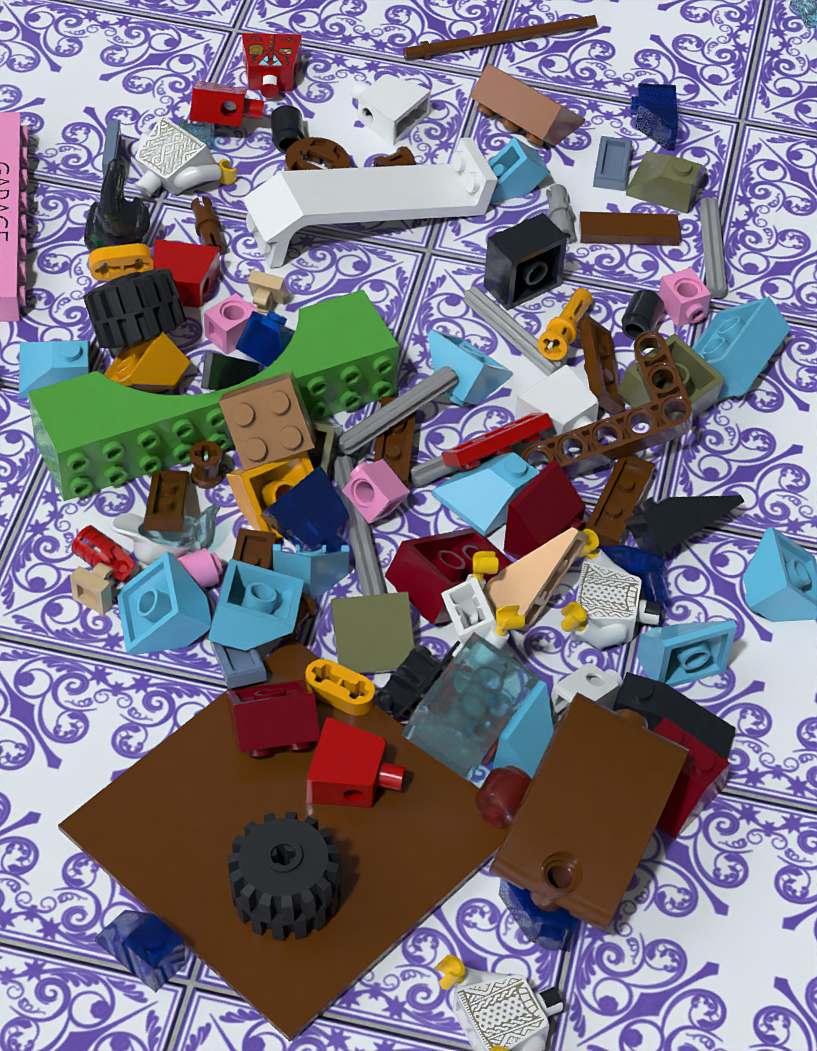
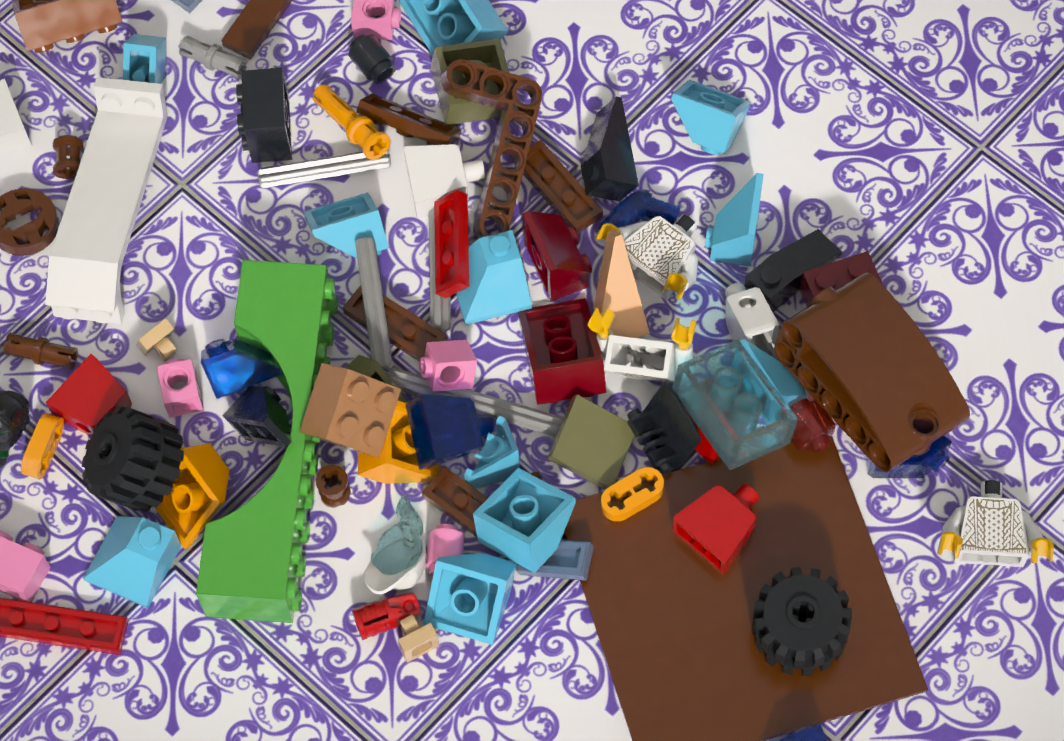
camera: 55 degrees left, 15 degrees up
reddish brown tile [144,470,190,531] -> none
dark red slope [226,679,320,756] -> none

